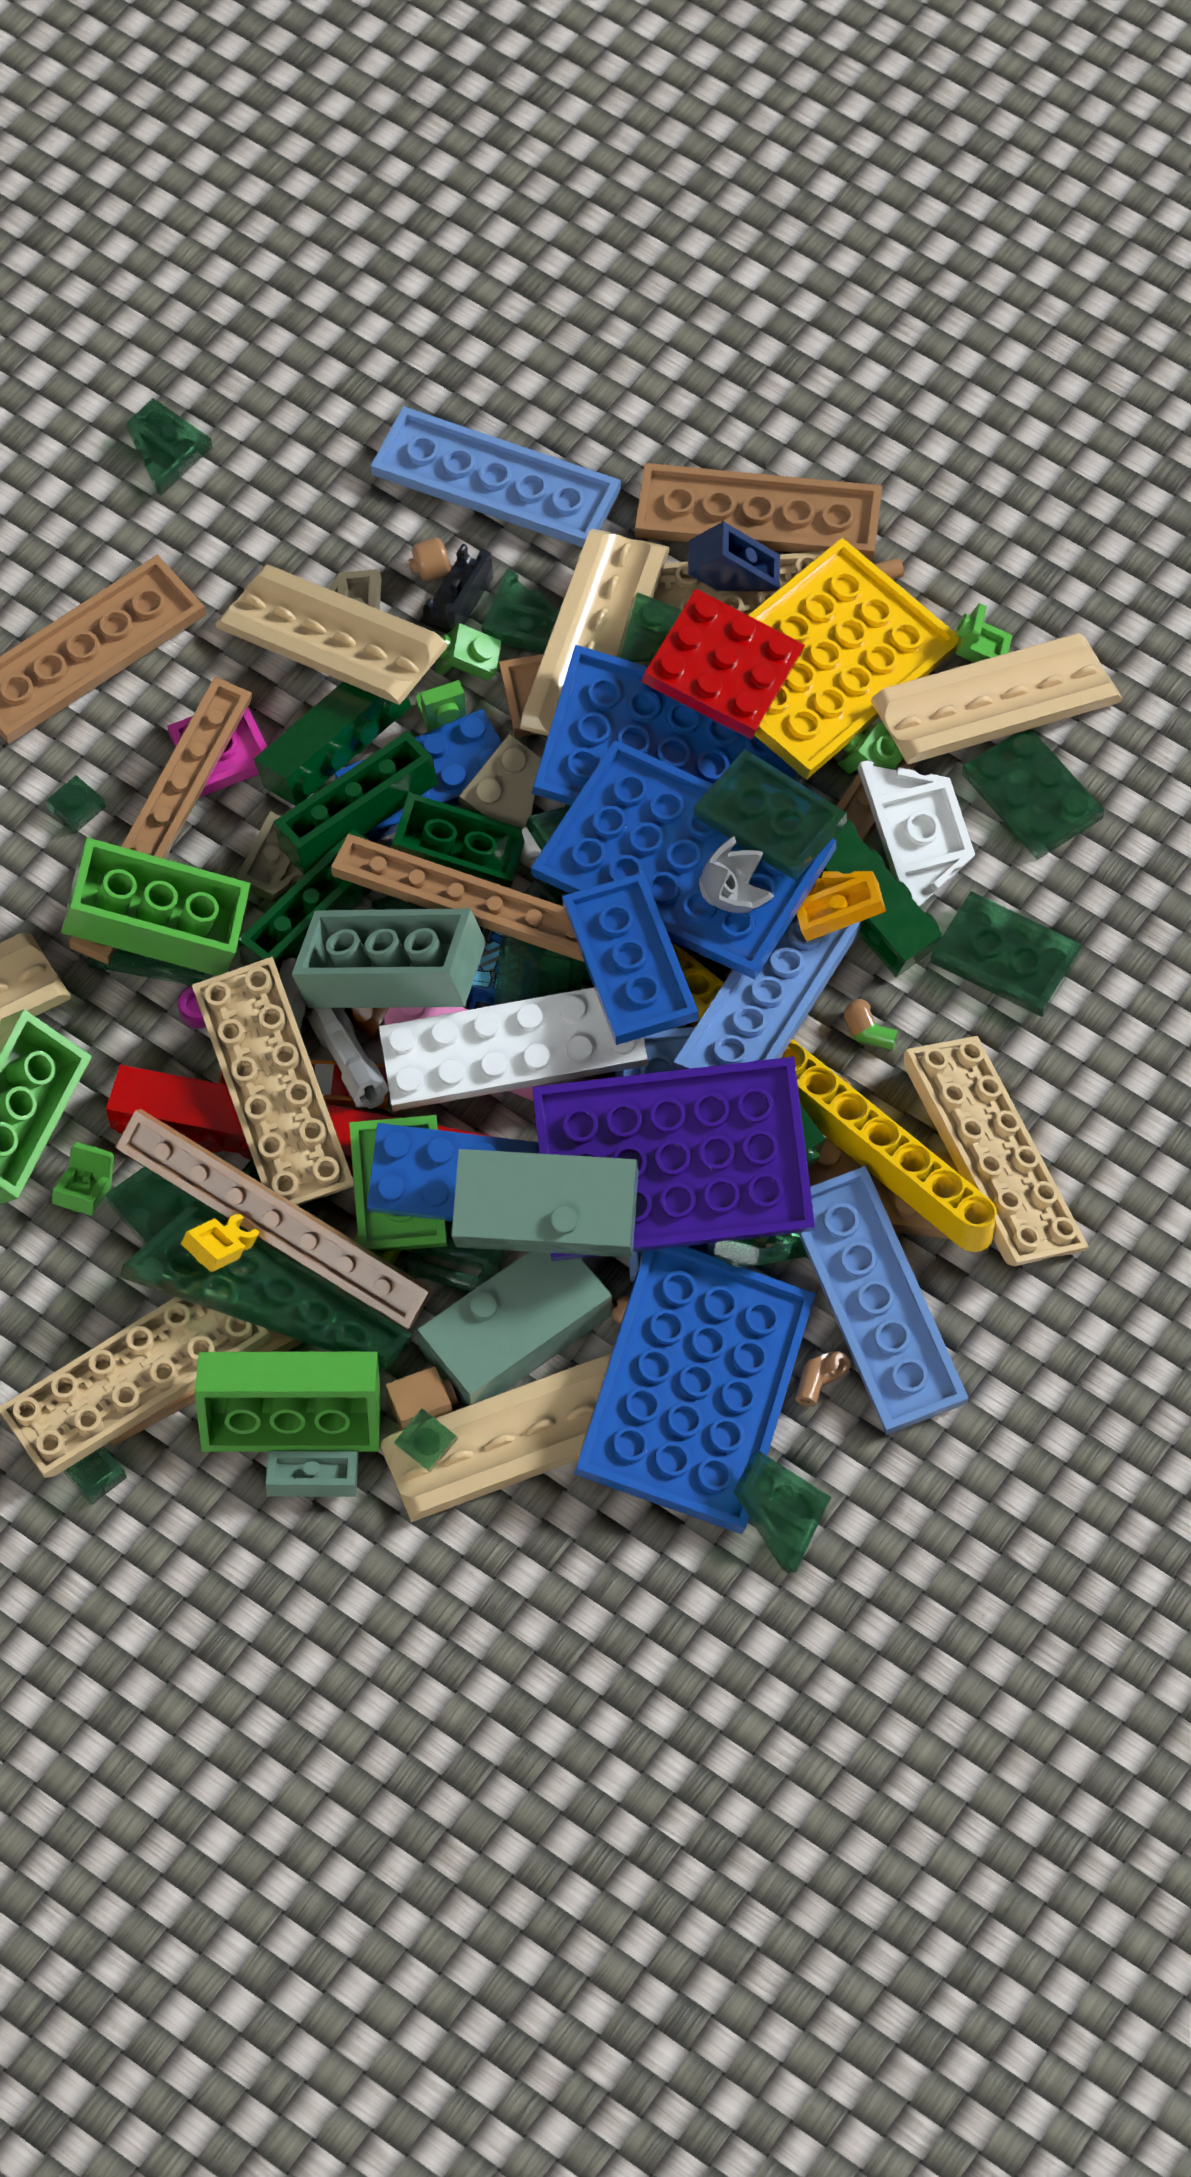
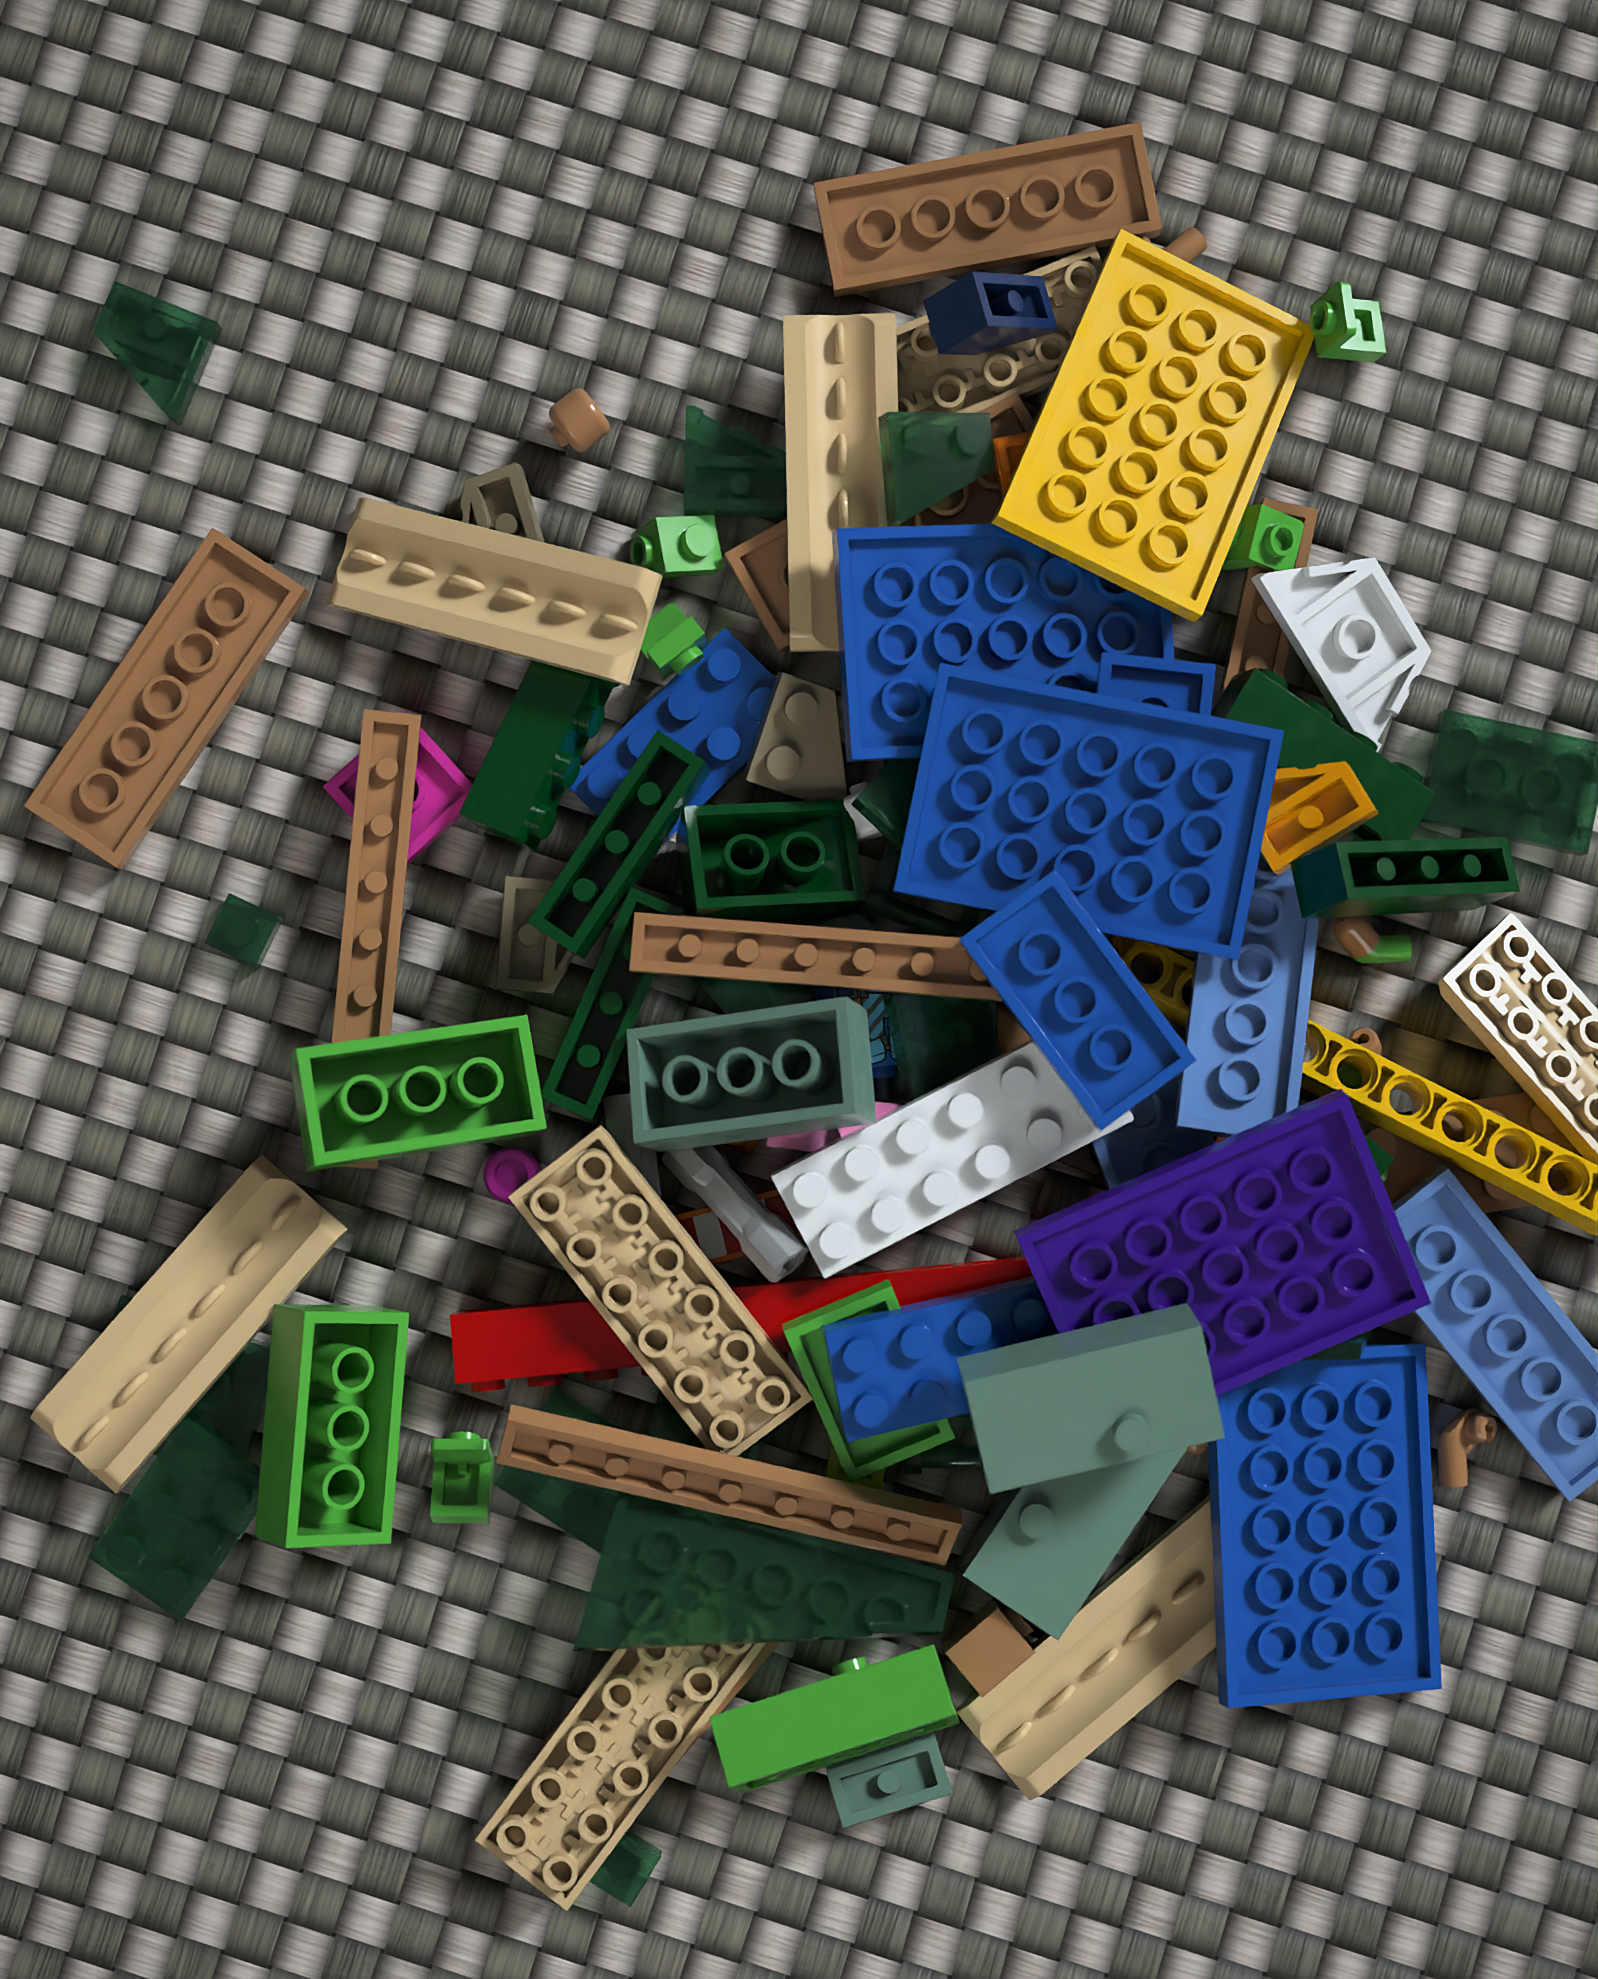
camera: 20 degrees left, 25 degrees up
yellow plate [181,1214,259,1272] -> none
medium blue plate [371,406,621,548] -> none
clear green plate [394,1408,458,1473] -> none
black hinge [420,544,493,634] -> none
red plate [641,589,805,740] -> none
clear green plate [693,749,847,881] -> none
light grey piece [699,836,774,913] -> none
clear green wing [734,1451,831,1574] -> none
tan plate [871,633,1123,764] -> none
clear green plate [962,729,1104,860] -> none
none -> dark green brick [1290,837,1520,919]

